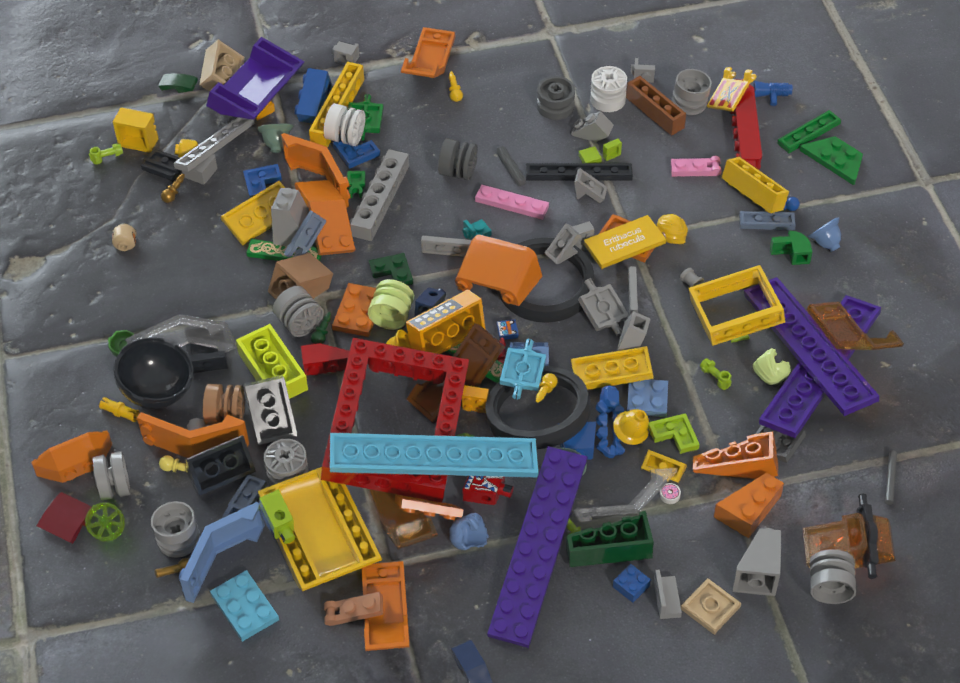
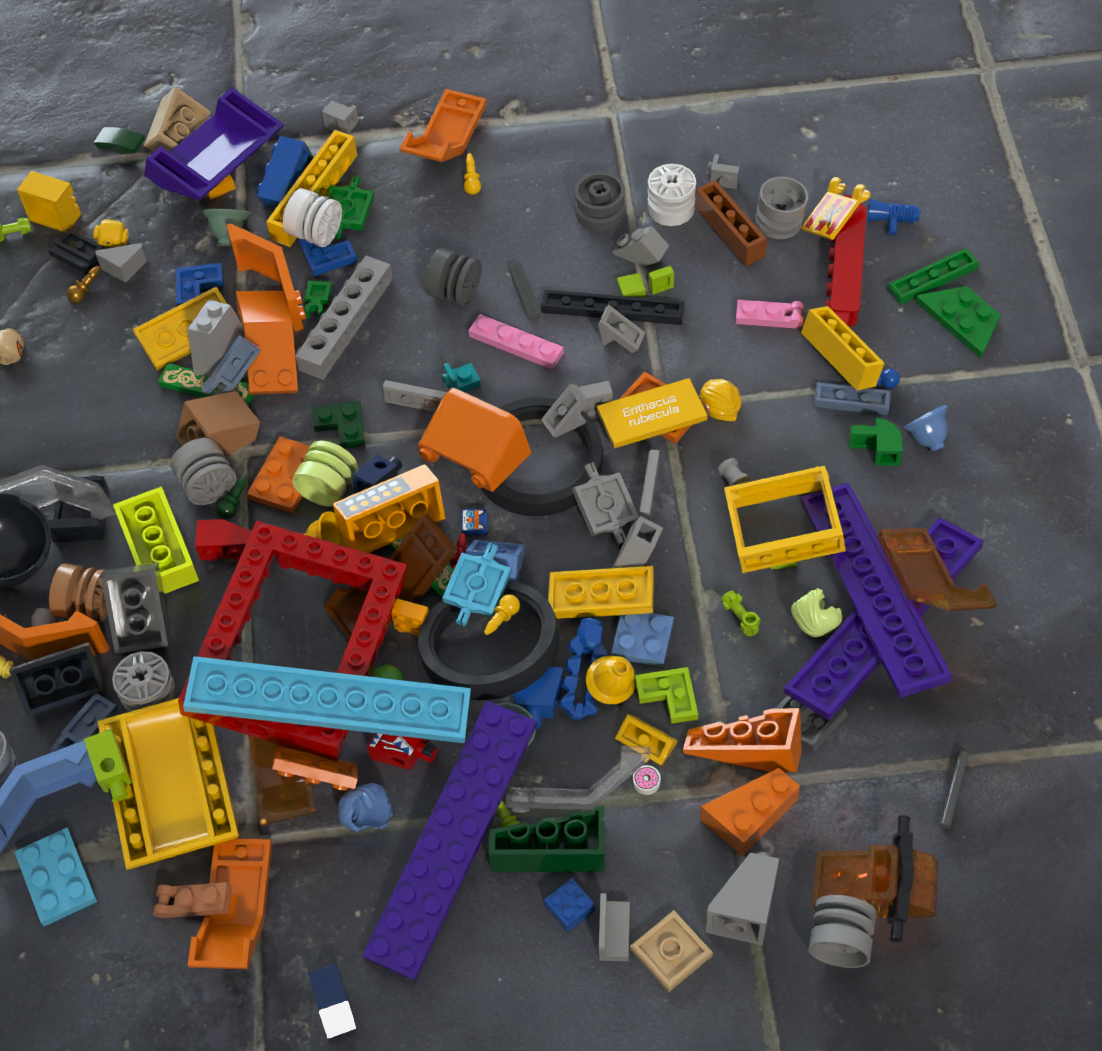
camera: 10 degrees right, 5 degrees up
light grey tile [174,117,255,172] -> none

